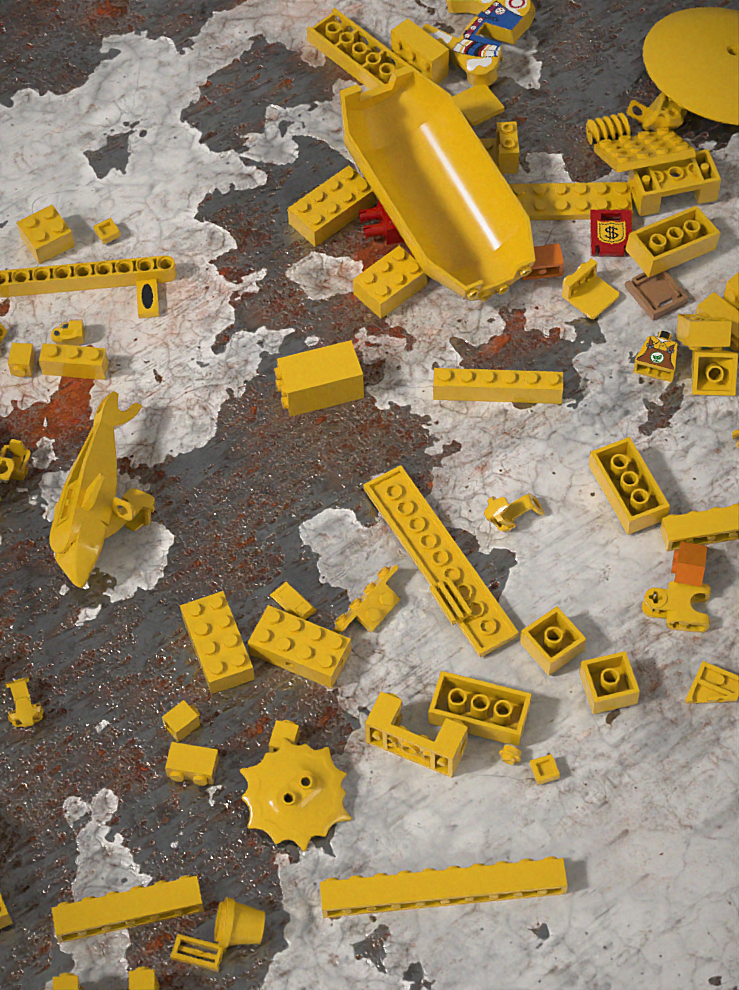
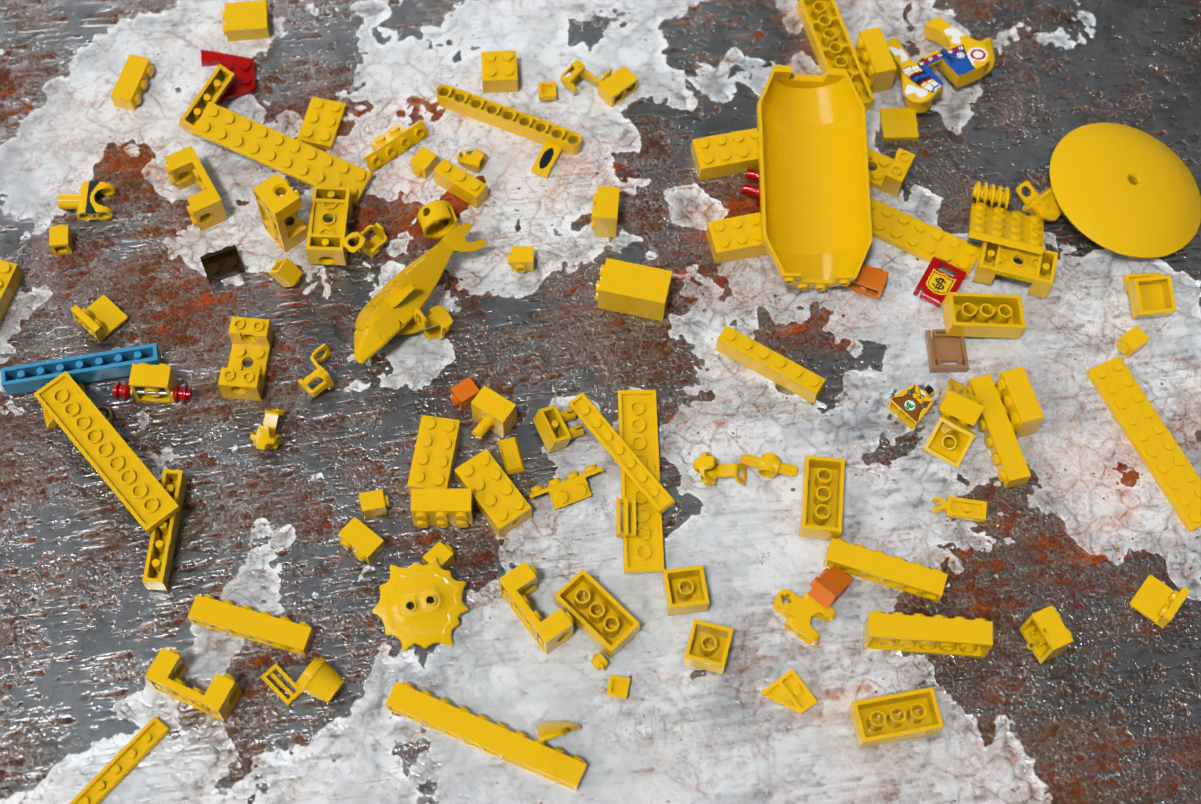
camera: 25 degrees right, 5 degrees up
yellow bracket [562,258,619,319] -> none
none -> yellow piece [298,343,335,397]
none -> yellow brick [411,489,473,528]
none -> yellow piece [417,200,458,239]
none -> orange brick [450,377,480,411]
none -> yellow brick [471,386,517,440]
none -> yellow brick [508,246,534,273]
none -> yellow brick [533,404,584,453]
none -> yellow brick [537,720,582,742]
none -> yellow piece [560,59,613,94]
none -> yellow tile [567,392,675,514]
none -> yellow piece [591,186,620,238]
none -> yellow brick [598,66,638,108]
none -> yellow axle [740,453,798,478]

